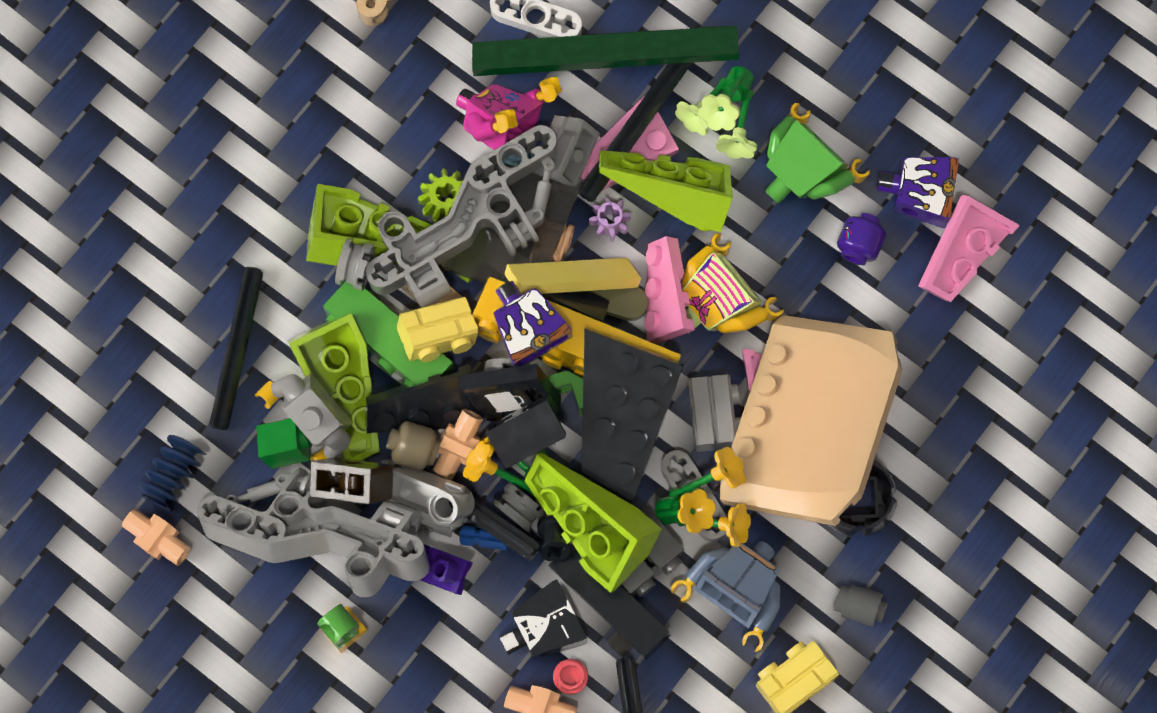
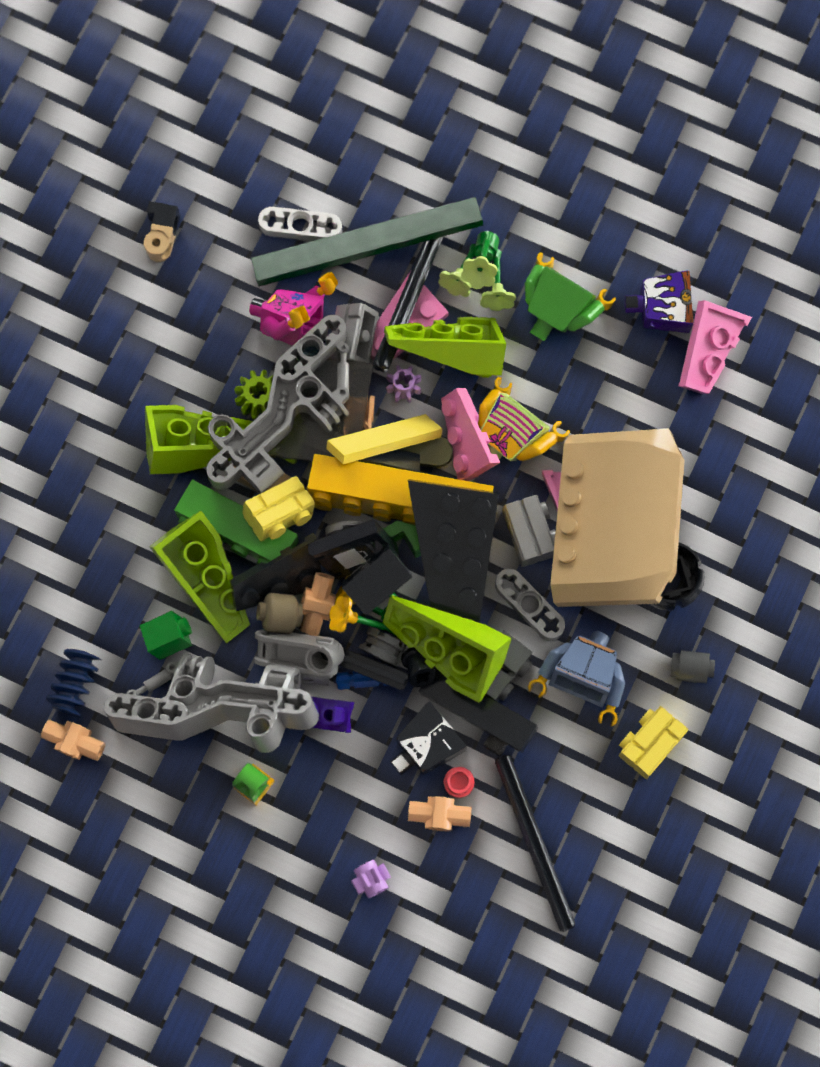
camera: 15 degrees left, 0 degrees up
black axle [209,267,263,430] -> none
light grey torso [255,373,353,461] -> none
dark brown brick [310,458,393,504] -> none
light grey wheel [335,238,375,291] -> none
torso [493,281,573,367] -> none
yellow plant [655,447,751,547] -> none
dark purple head [837,213,886,266] -> none

